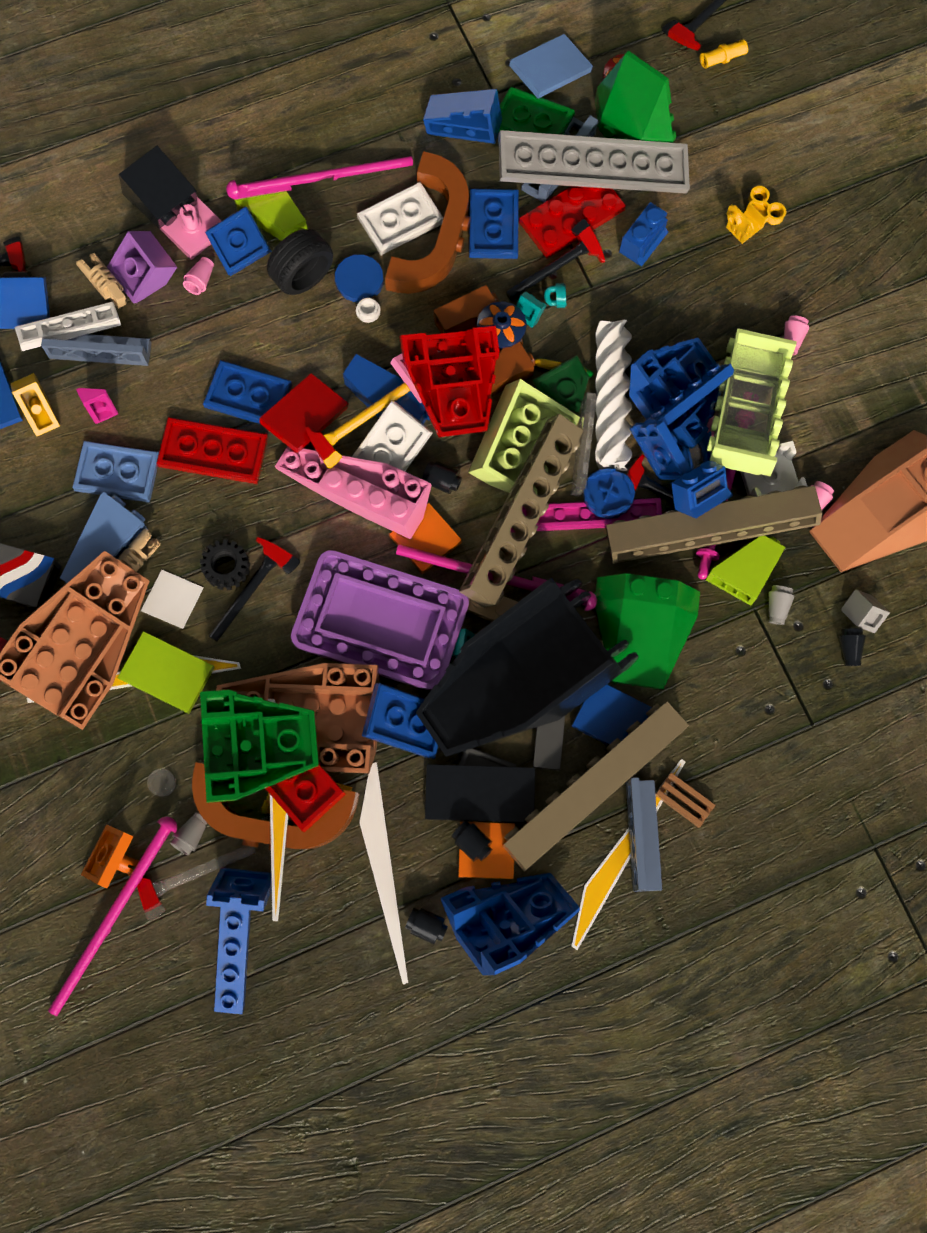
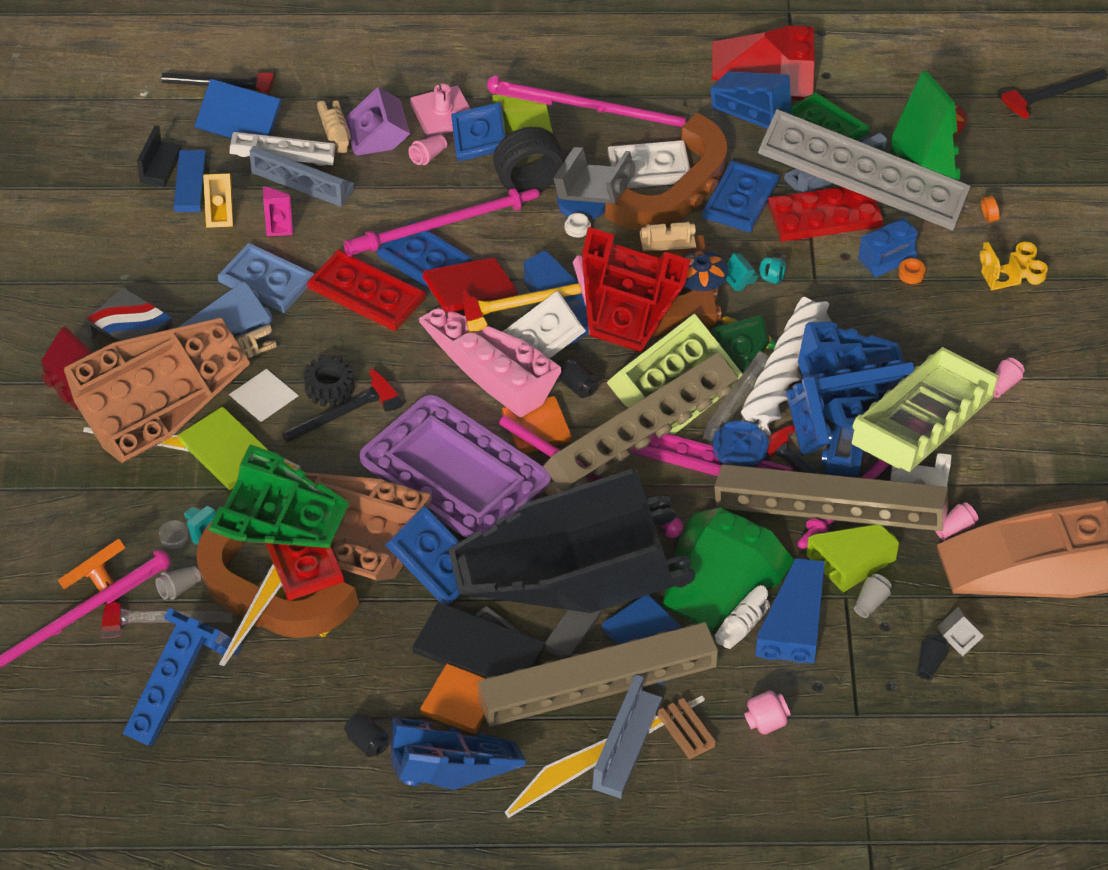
camera: 25 degrees right, 25 degrees down
black slope [119,145,197,229] -> none
white sticker [360,762,408,984] -> none
black brick [451,820,493,862] -> none
black piece [506,219,605,300] -> none
medium blue tile [509,34,593,98] -> none
blue window [672,461,733,518] -> none
yellow pin [700,39,748,69] -> none
none -> teal tile [184,505,216,545]
none -> dark pink bar [344,188,540,257]
none -> dark grey panel [553,147,636,204]
none -> tan hinge [639,221,696,252]
none -> red wedge [712,26,814,100]
none -> white hinge [715,585,770,649]
none -> bright pink head [744,690,791,735]
none -> blue slope [755,558,825,663]
none -> orange tile [898,258,926,284]
none -> orange tile [981,195,1000,223]

